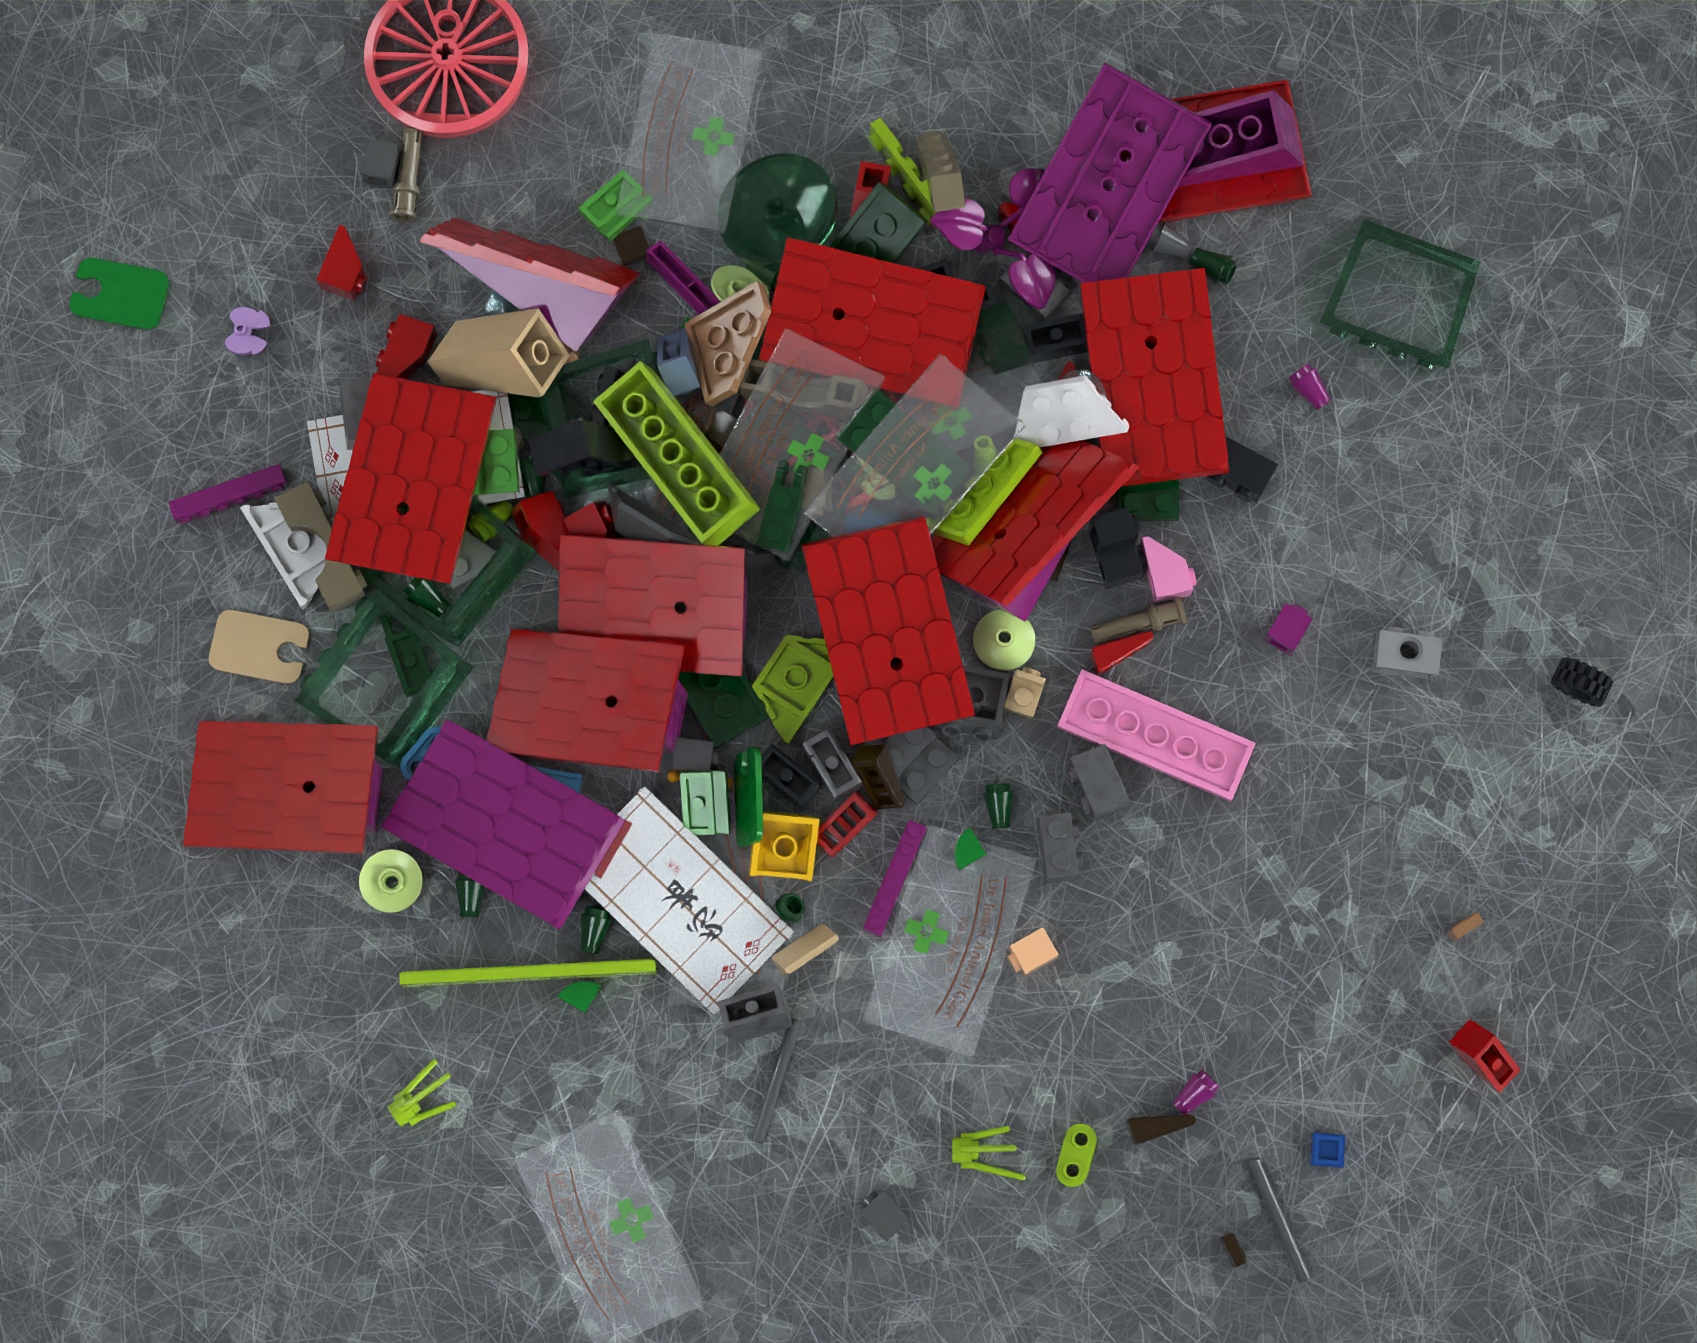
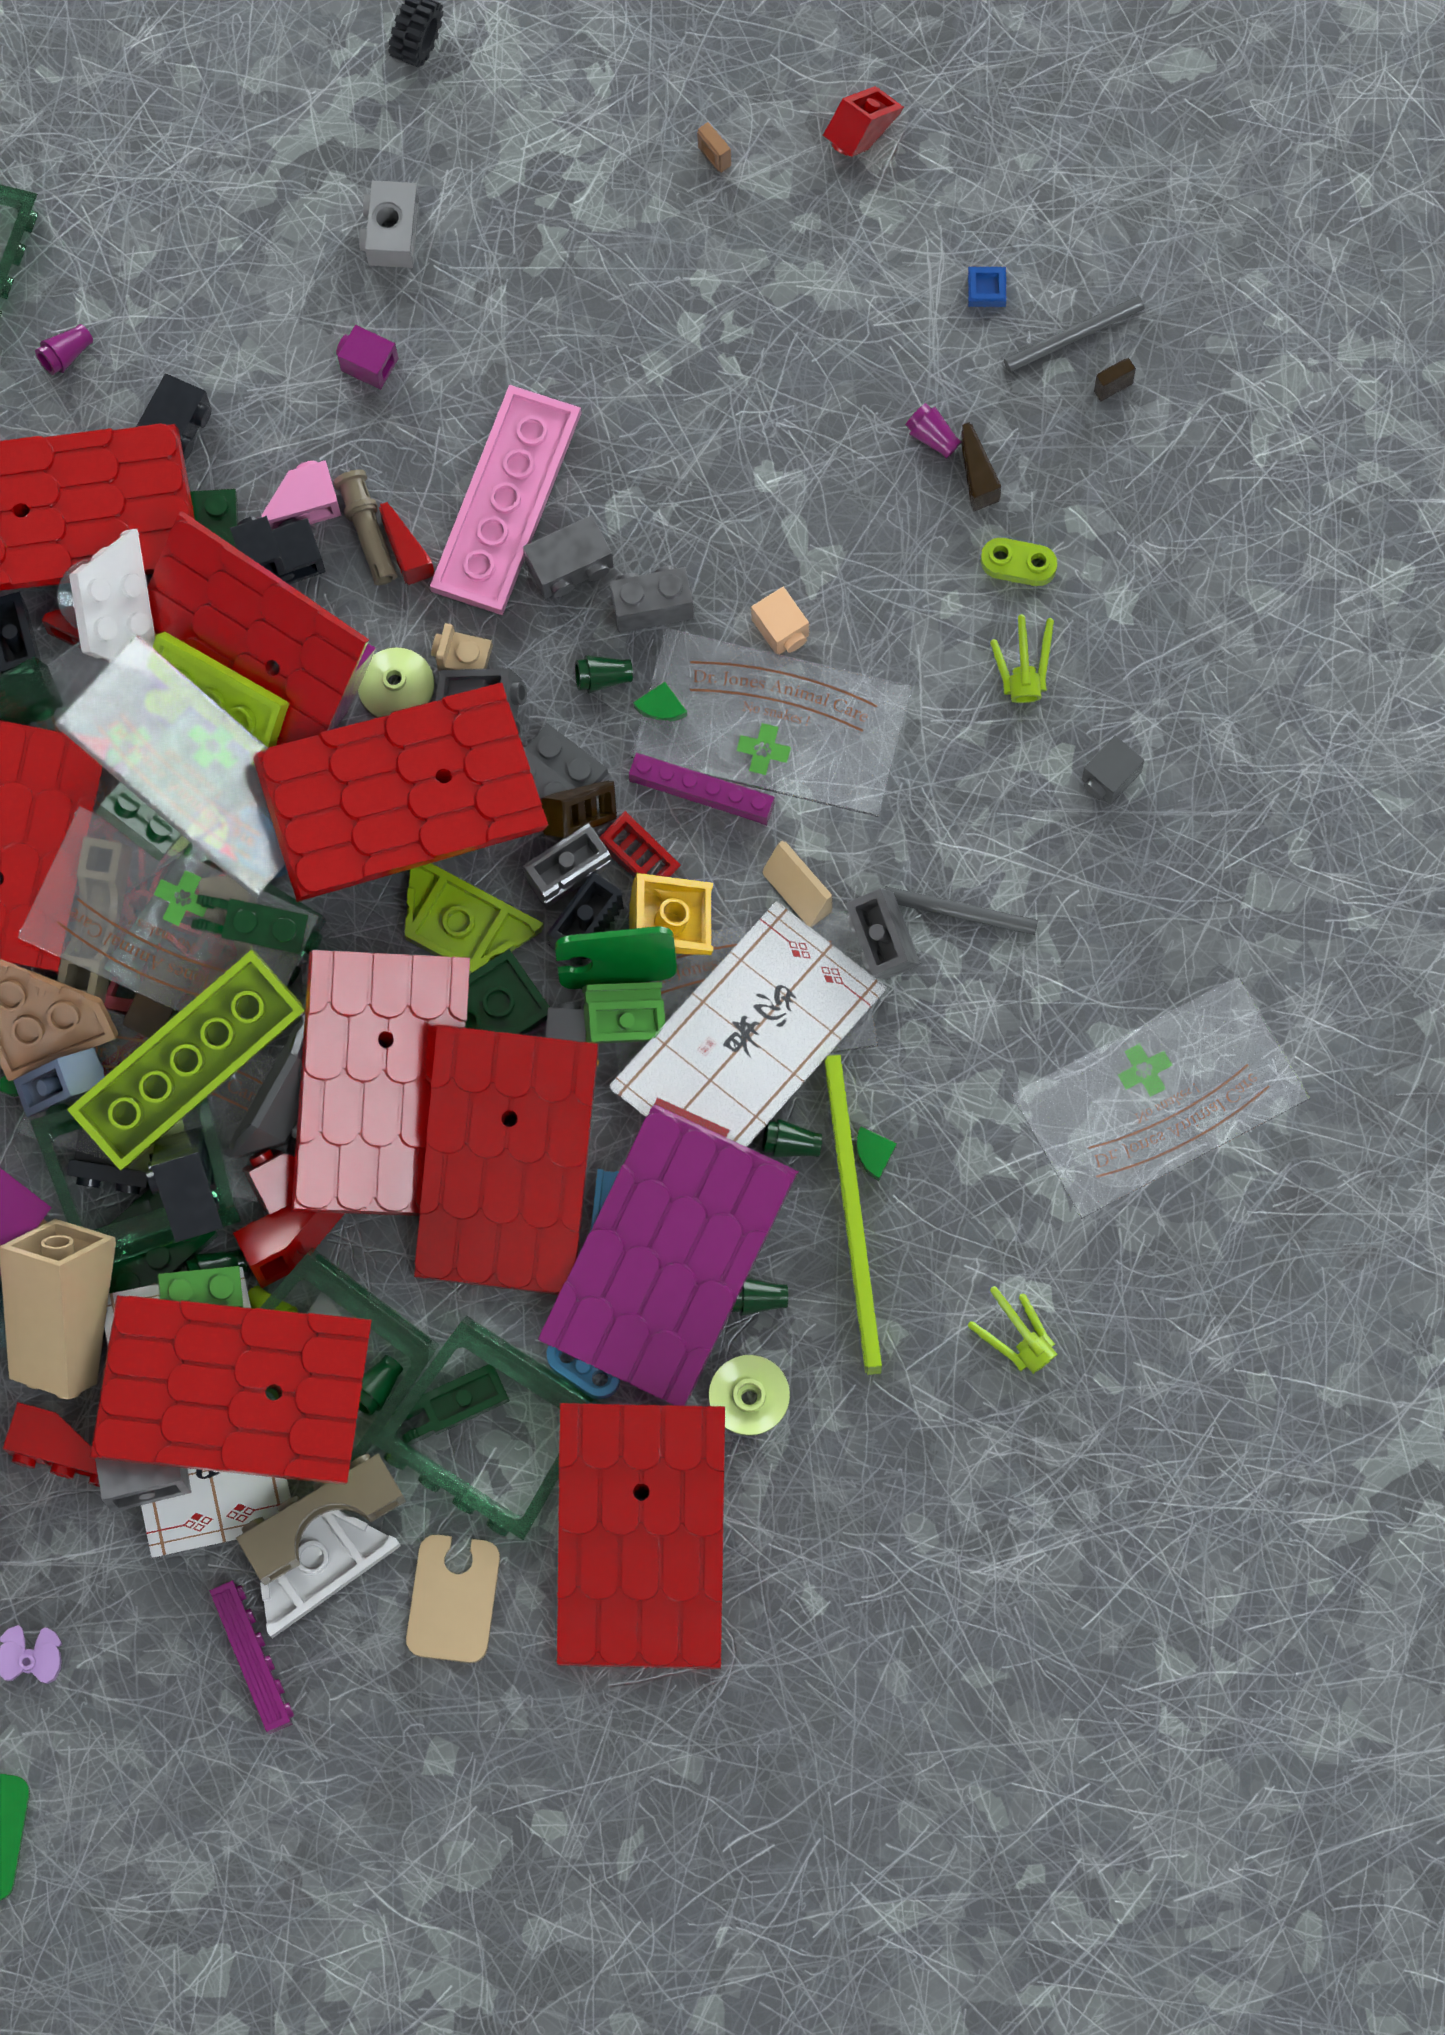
camera: 90 degrees left, 5 degrees down
dark green plate [774,893,805,923] -> none

